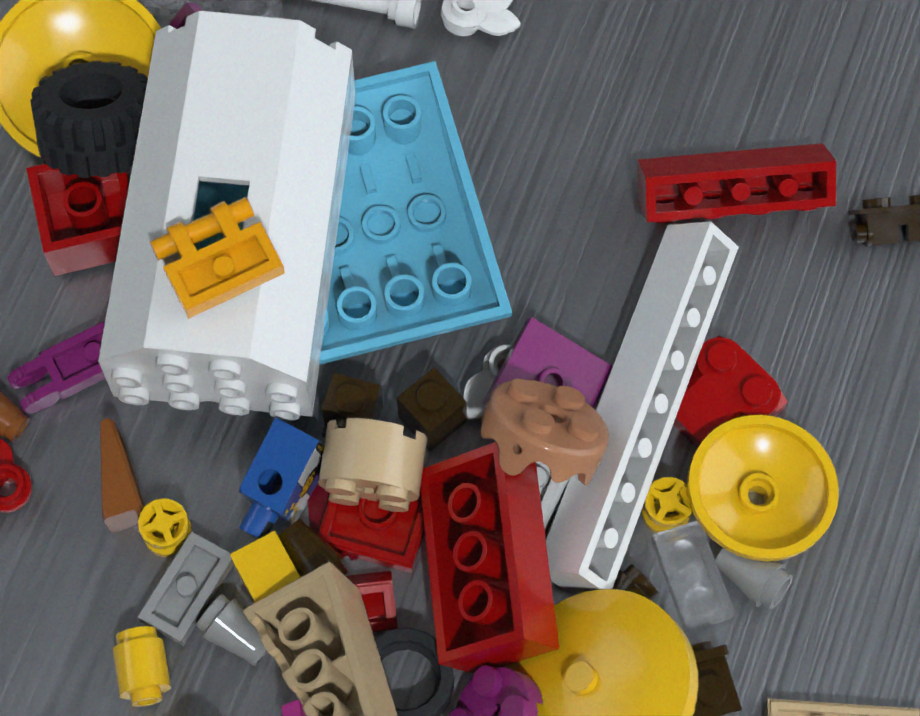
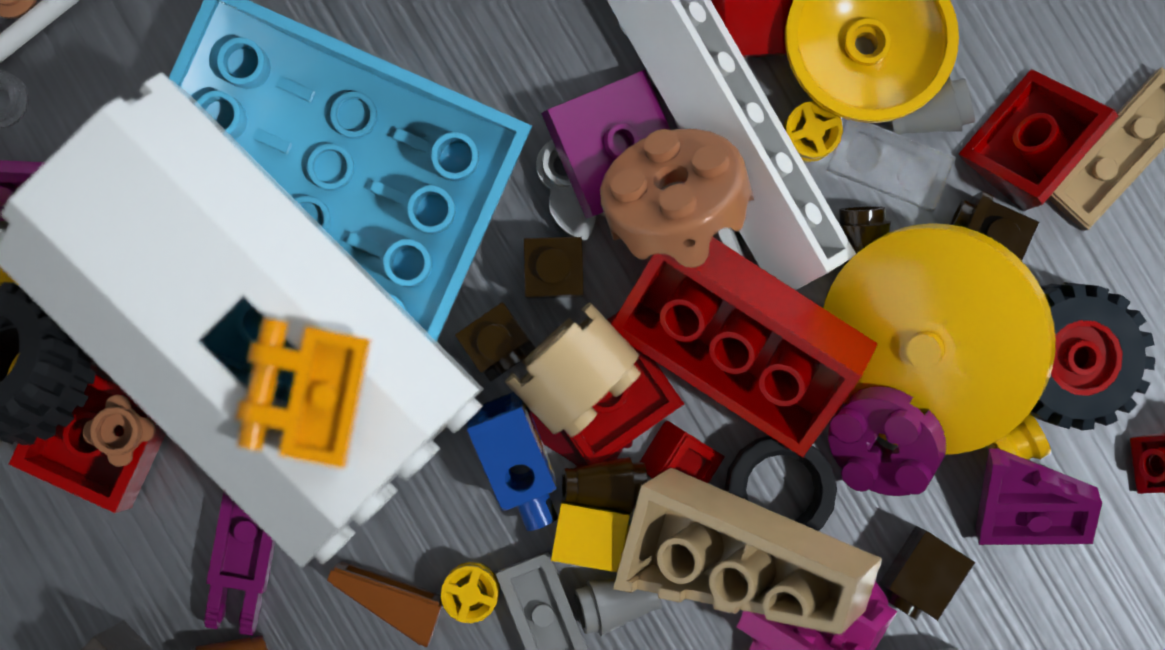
camera: 50 degrees left, 20 degrees up
none -> nougat plate [83,395,155,466]
none -> red slope [959,69,1118,211]

